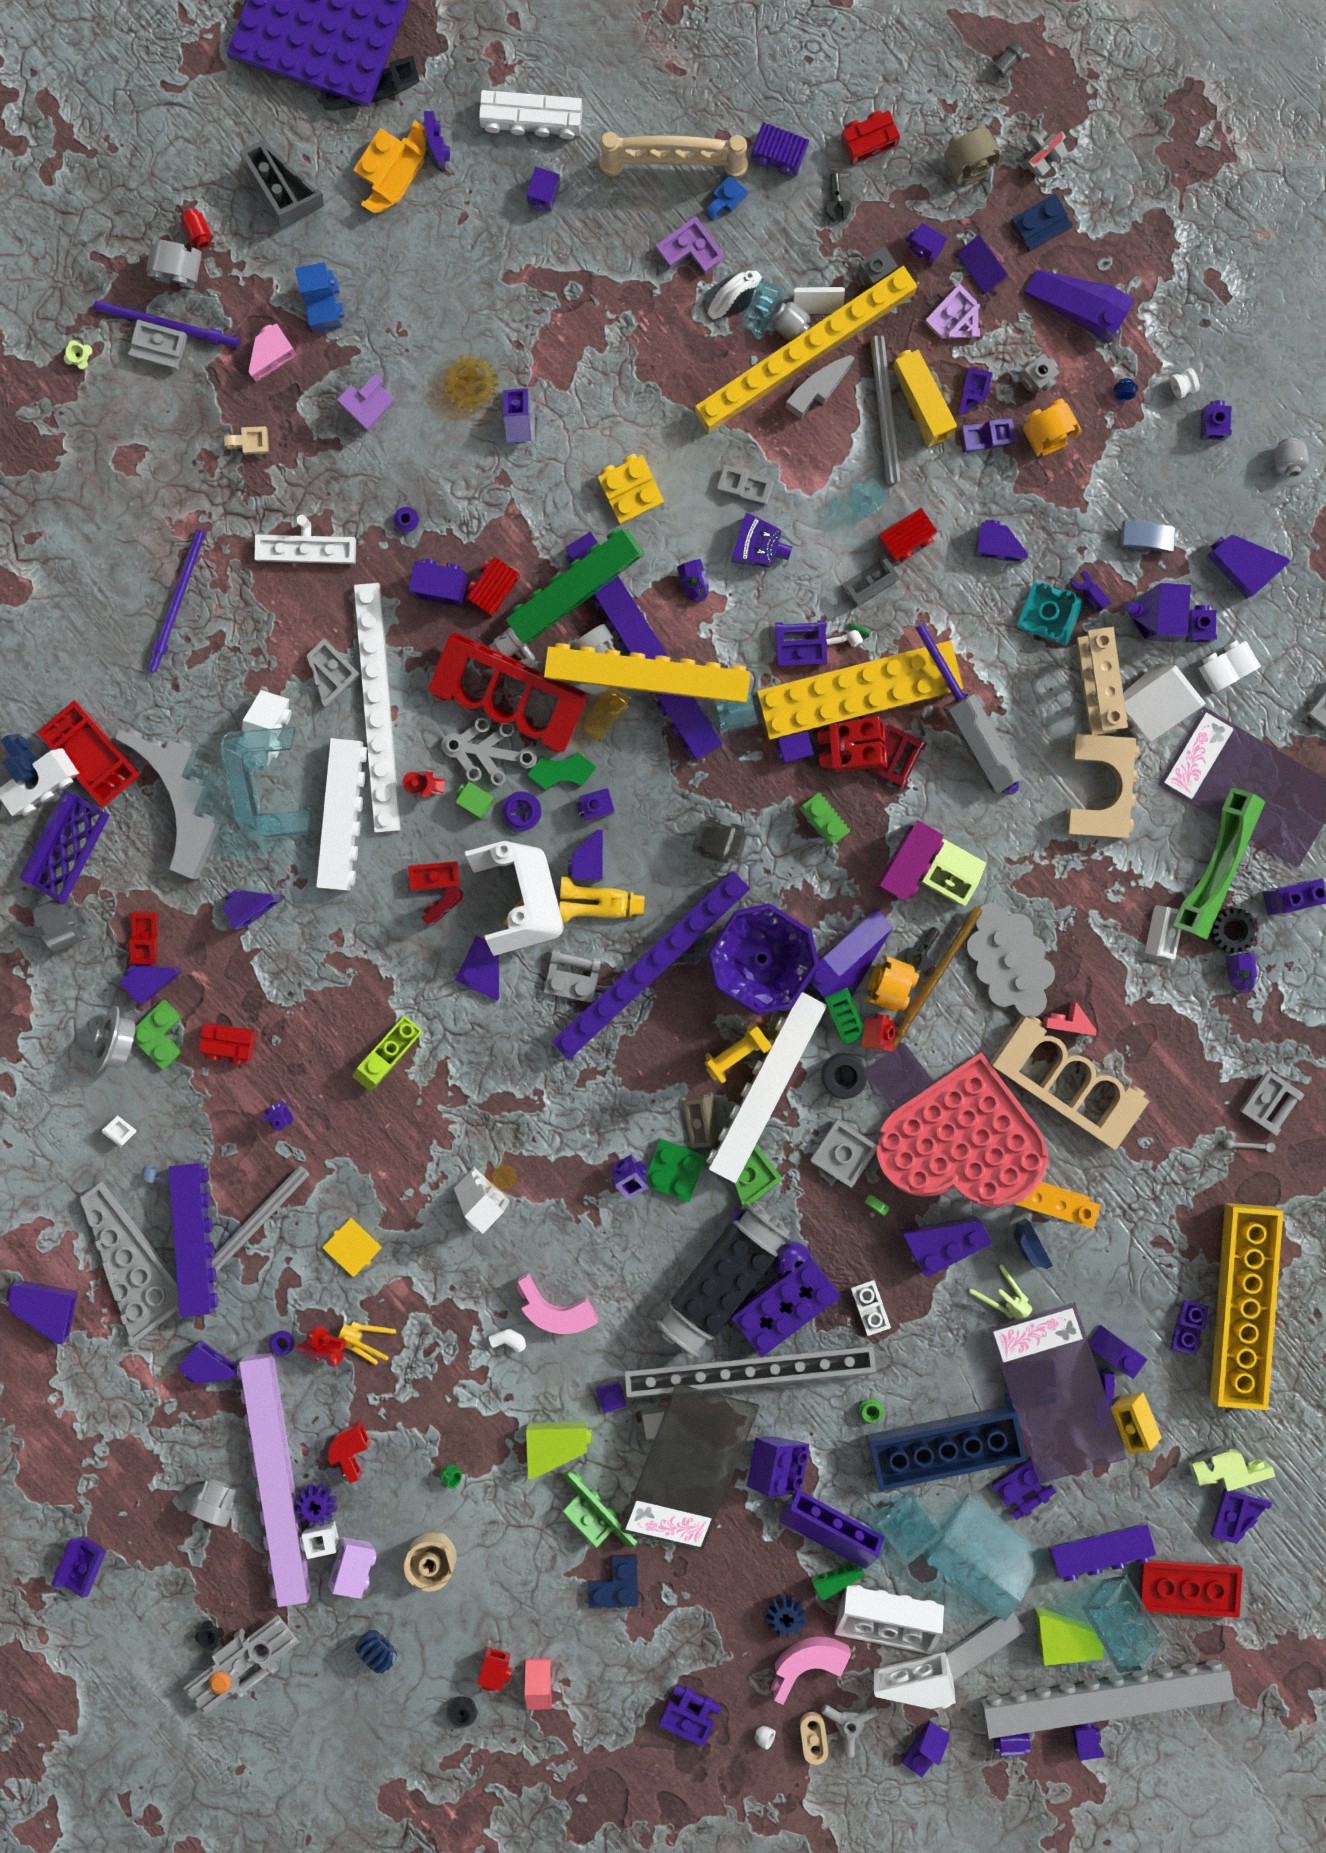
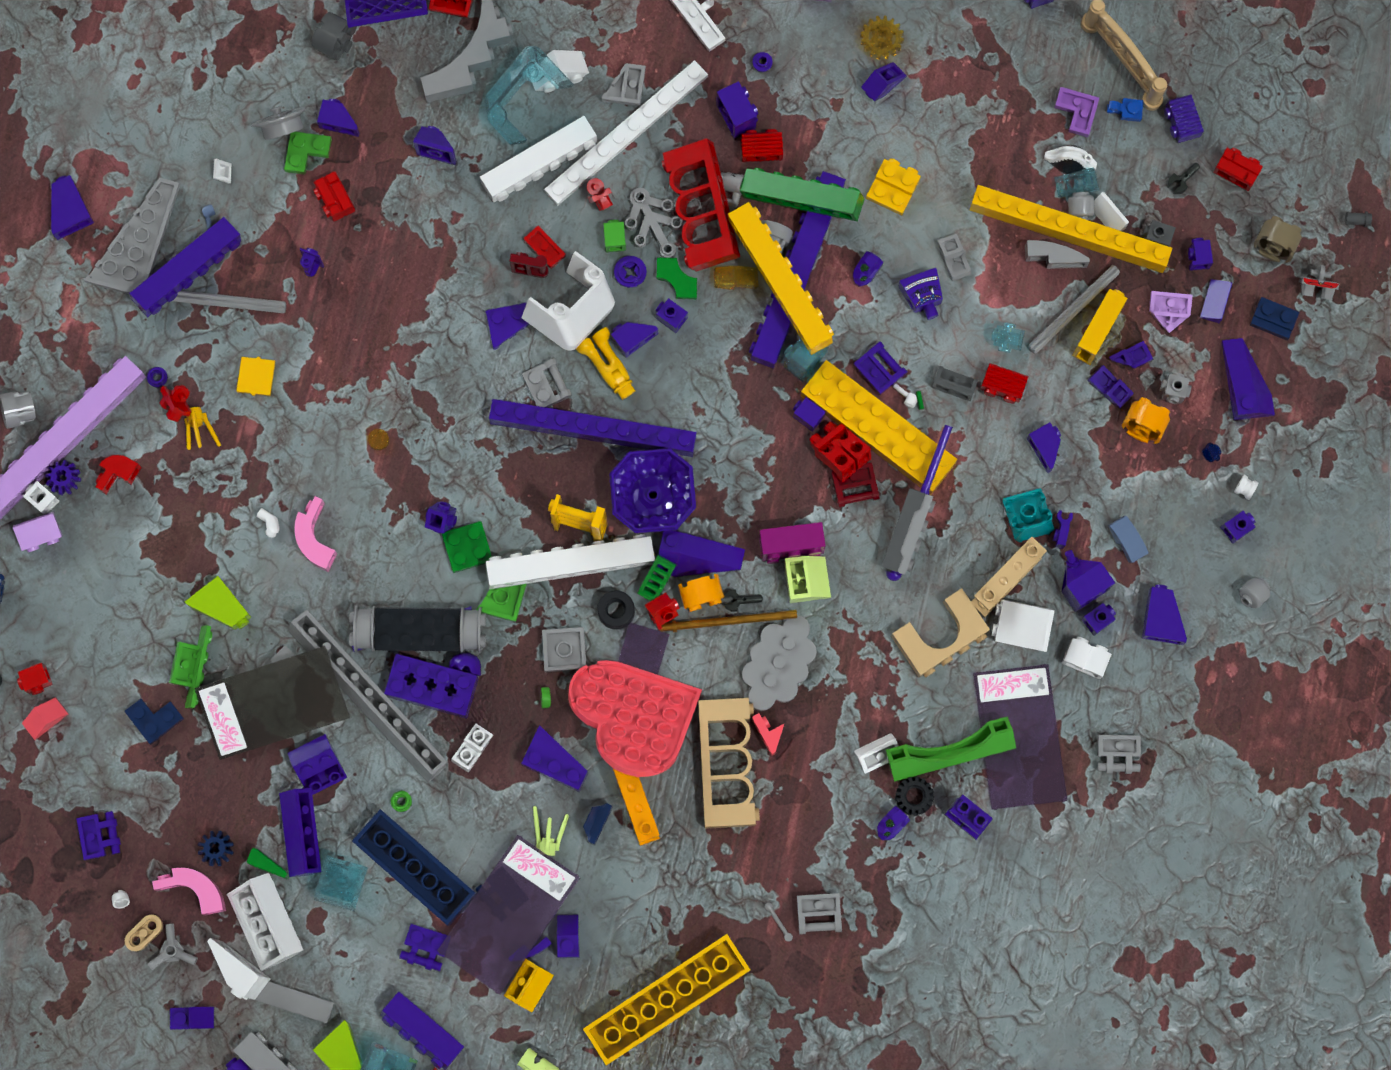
camera: 55 degrees right, 10 degrees down
red slope [129,911,158,964] -> none
dark purple slope [178,1340,237,1384] -> none
lime slope [352,1015,423,1092] -> none
tan brick [404,1532,457,1592] -> none
green plate [439,1464,462,1489] -> none
white wedge [454,1167,510,1234] -> none
dark purple plate [596,1381,627,1414] -> none
dark tan slope [683,1095,720,1149] -> none
clear smoke brick [691,816,748,865] -> none
bright green brick [799,793,850,846] -> none
clear light blue slope [923,1493,1046,1621] -> none
dark purple slope [1170,1300,1209,1355] -> none

